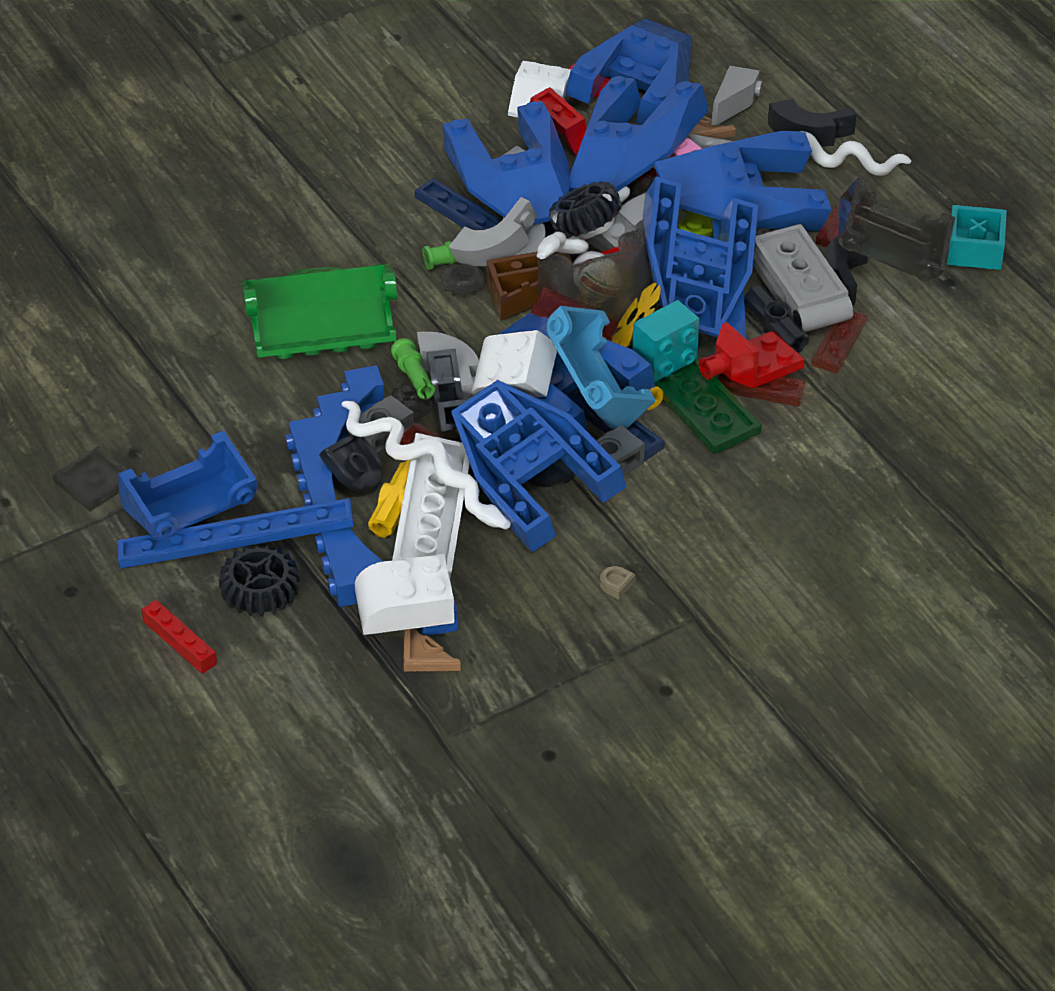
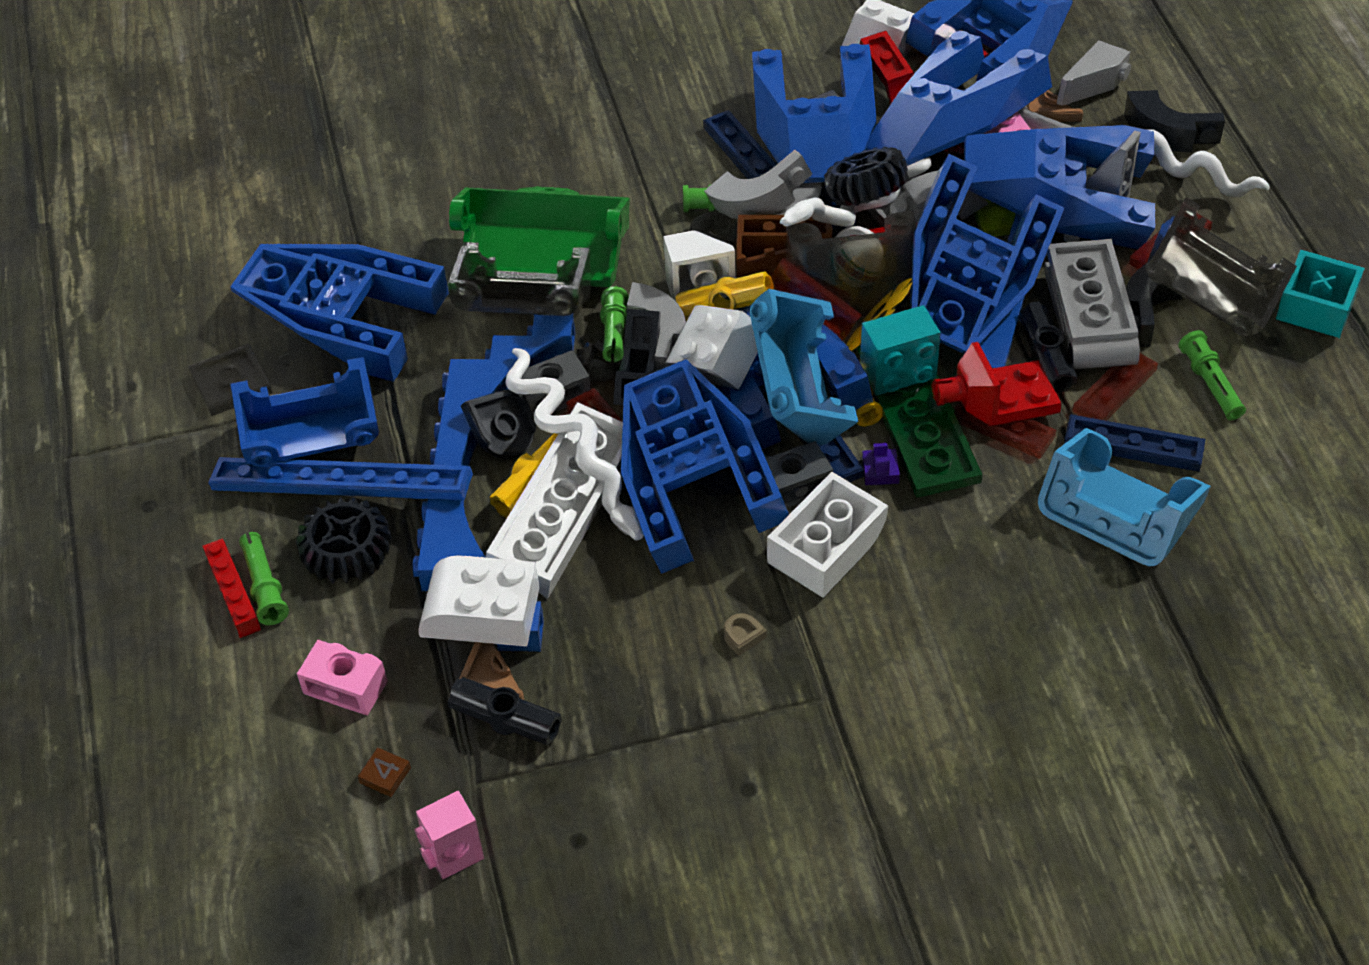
camera: 20 degrees right, 5 degrees up
none -> blue wedge [230,244,449,382]
none -> bright green pin [239,532,289,625]
none -> bright pink brick [297,640,388,716]
none -> reddish brown tile [358,747,411,797]
none -> bright pink brick [414,790,484,880]
none -> clear smoke windscreen [448,242,591,316]
none -> black piece [448,677,562,746]
none -> white slope [663,230,736,301]
none -> yellow piece [675,271,774,321]
none -> white brick [767,472,888,598]
none -> dark purple tile [862,443,900,485]
none -> dark azure windscreen [1038,428,1211,566]
none -> dark blue tile [1064,414,1206,472]
none -> light grey slope [1086,130,1141,198]
none -> bright green pin [1178,330,1246,421]

